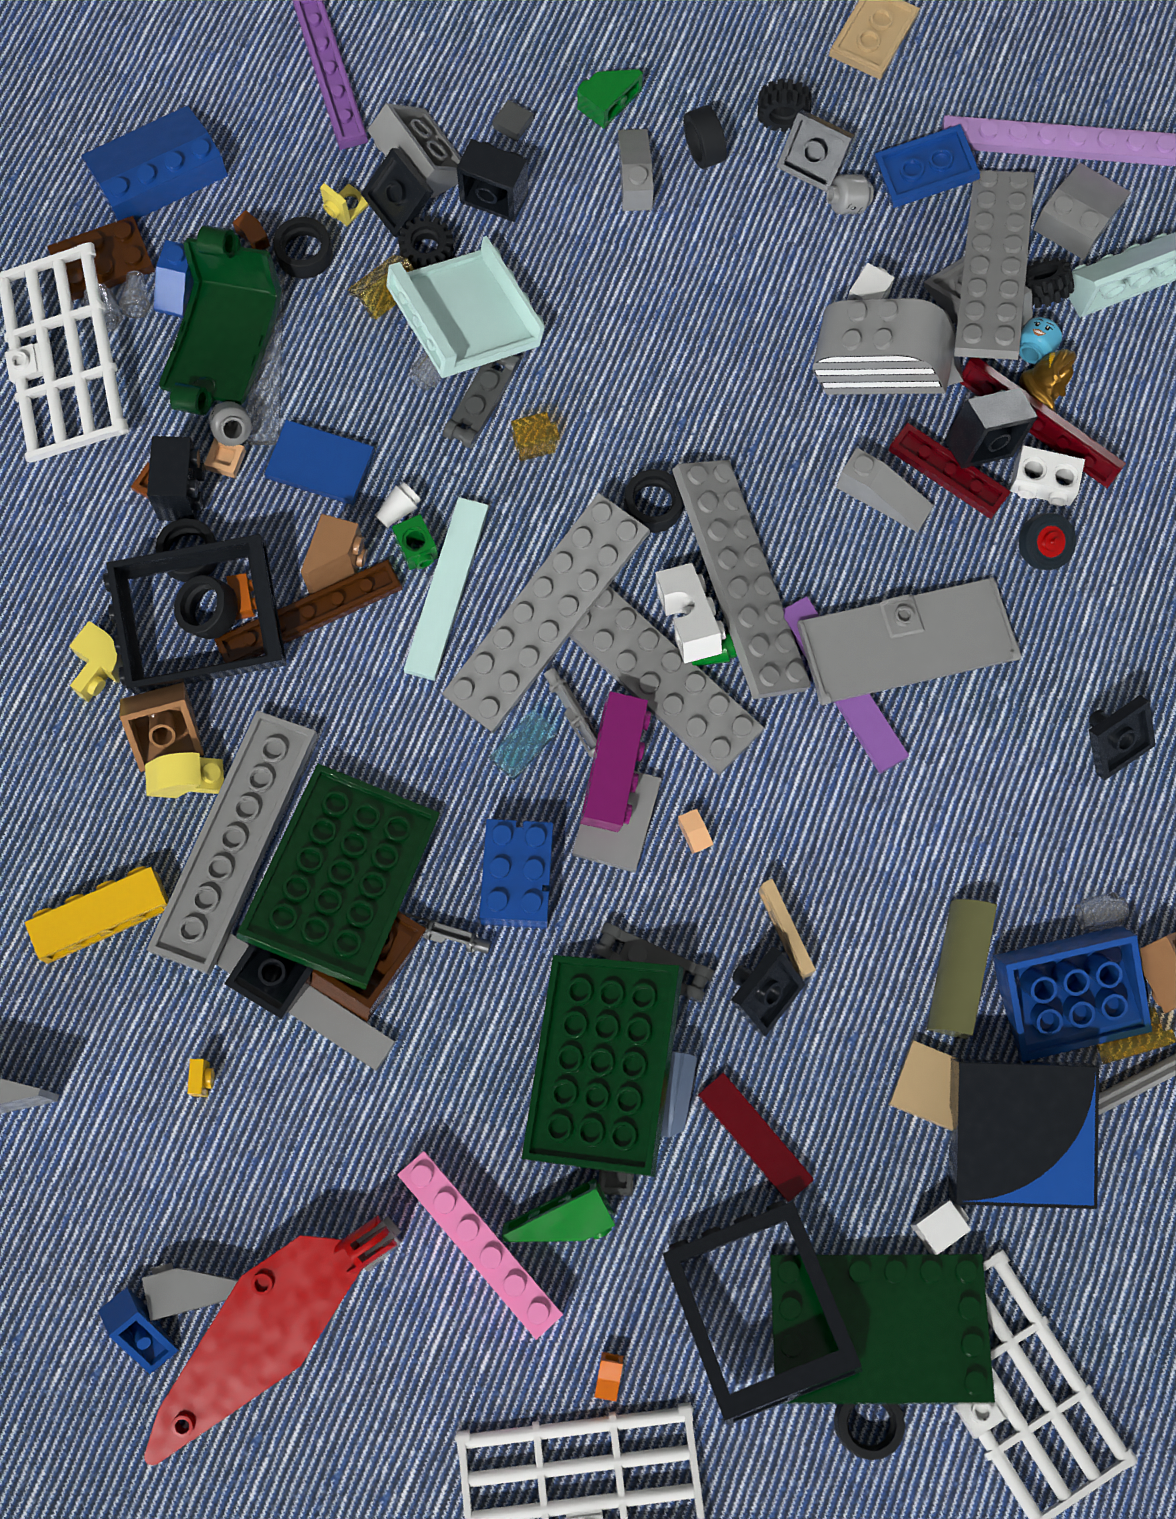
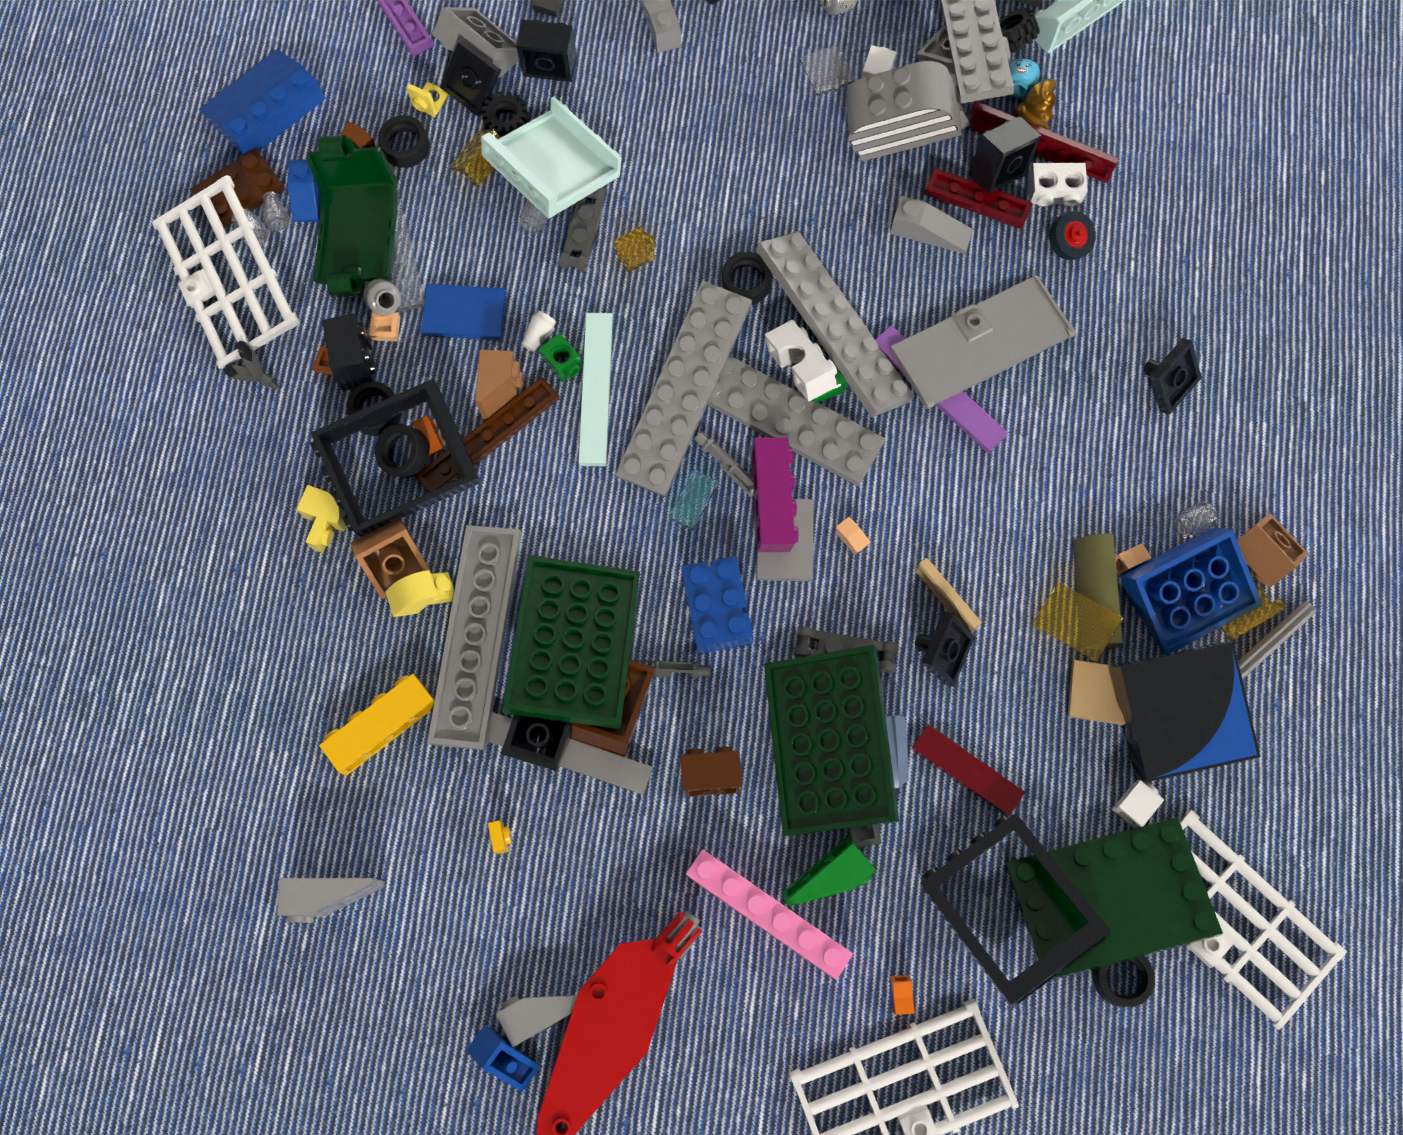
camera: 10 degrees left, 0 degrees up
none -> dark grey piece [223,341,278,390]
none -> reddish brown brick [680,747,742,798]
none -> clear piece [800,44,855,96]
none -> clear yellow piece [1032,582,1124,662]
none -> light nougat piece [1115,543,1151,576]

